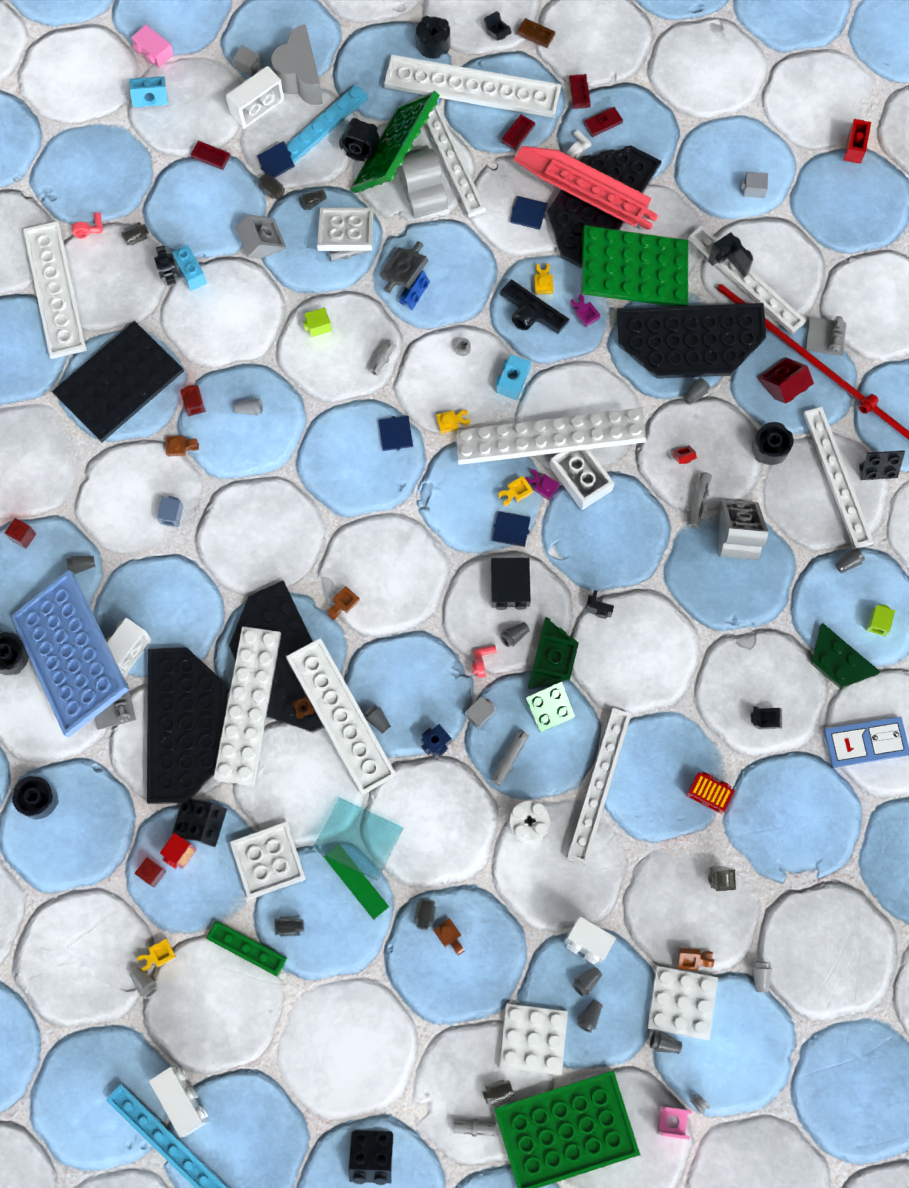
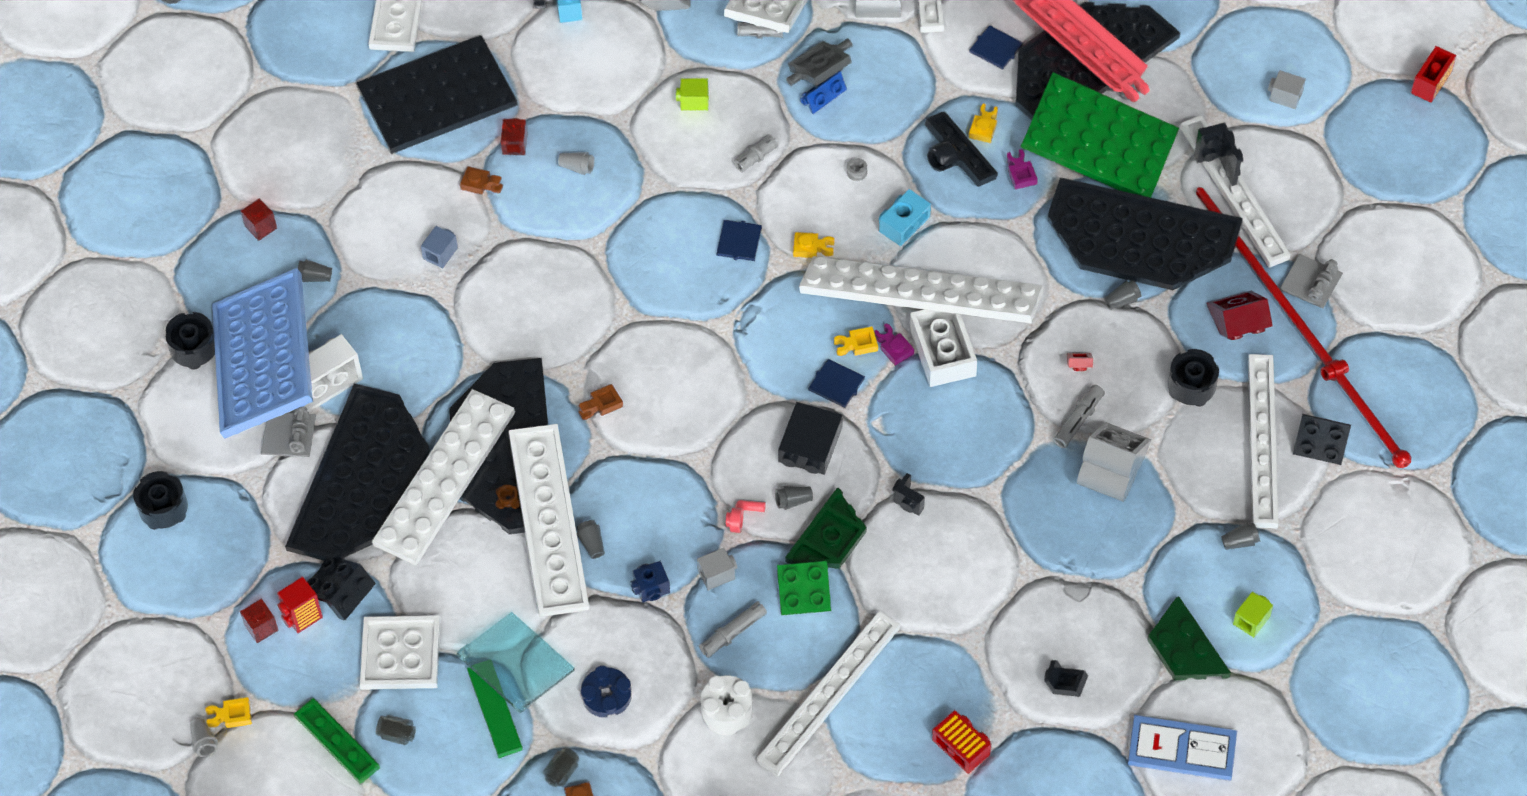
camera: 20 degrees right, 15 degrees down
none -> dark blue plate [581,666,632,717]

